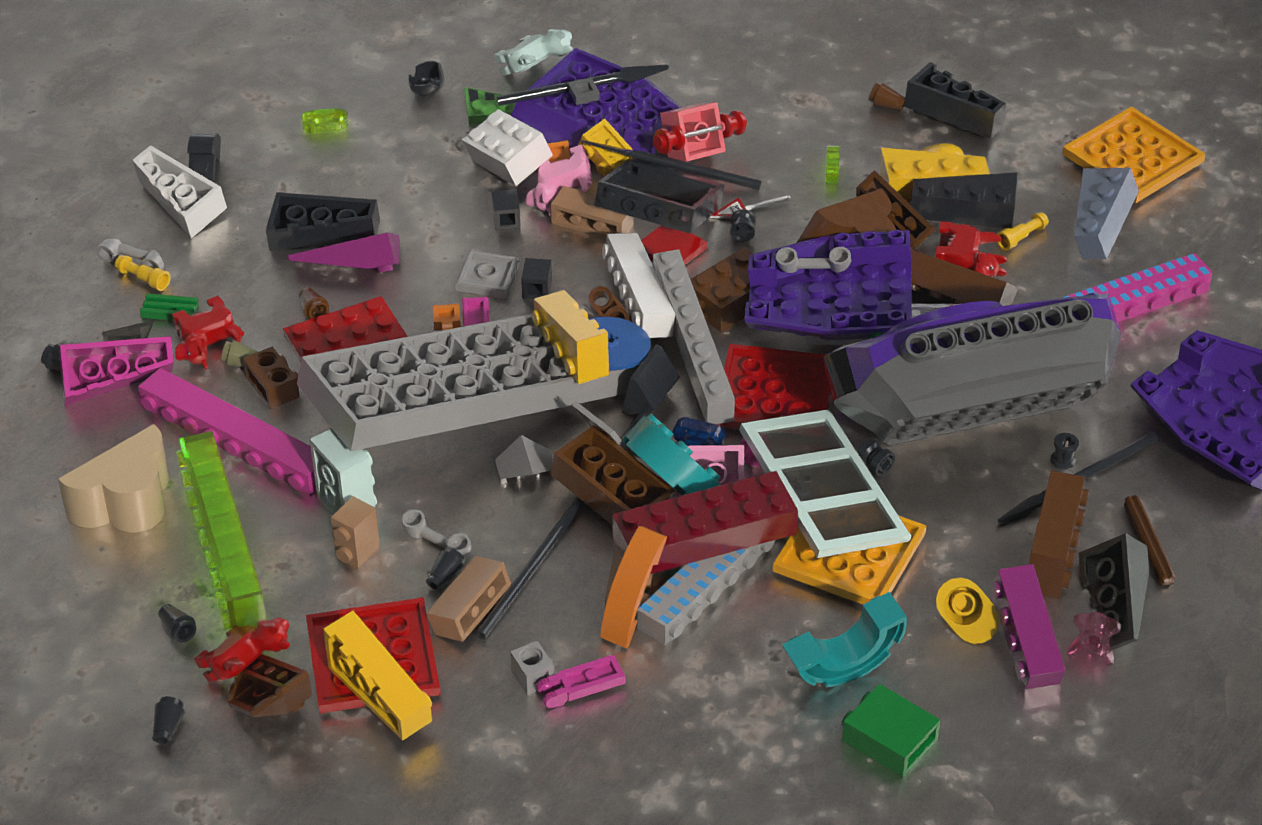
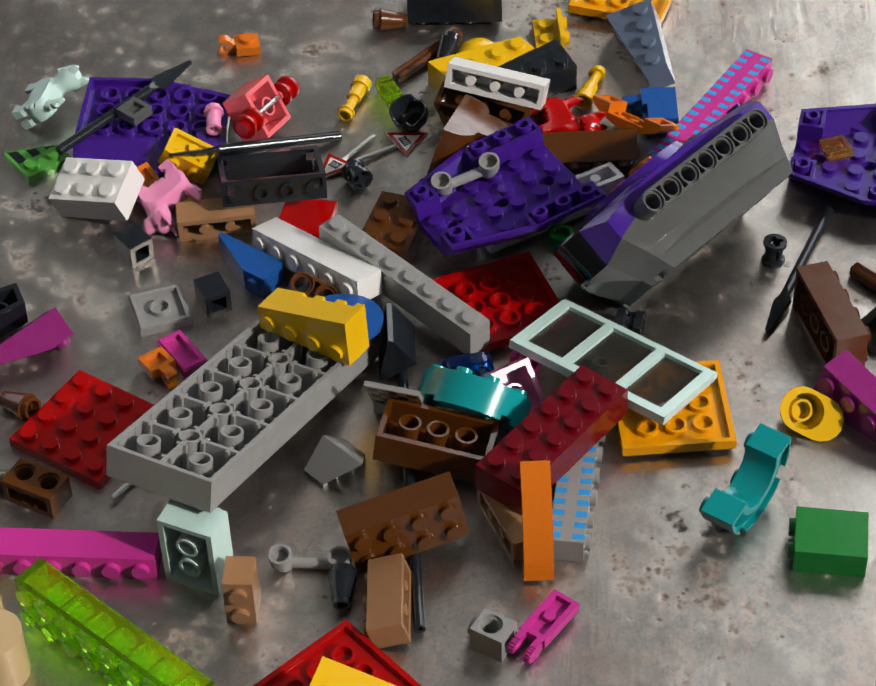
camera: 30 degrees left, 0 degrees up
none -> bright pink pin [204,102,224,135]
none -> orange plate [218,33,261,57]
none -> blue slope [218,232,285,299]
none -> reddish brown brick [336,471,470,574]
none -> yellow piece [337,75,372,122]
none -> piece [356,132,428,161]
none -> black hair [389,94,429,132]
none -> reddish brown axle [392,29,463,84]
none -> black cone [436,30,462,59]
none -> white brick [444,57,550,110]
none -> yellow bracket [532,8,570,49]
none -> orange slope [592,95,680,134]
none -> blue hinge [622,87,679,138]
none -> clear orange tile [819,134,854,162]

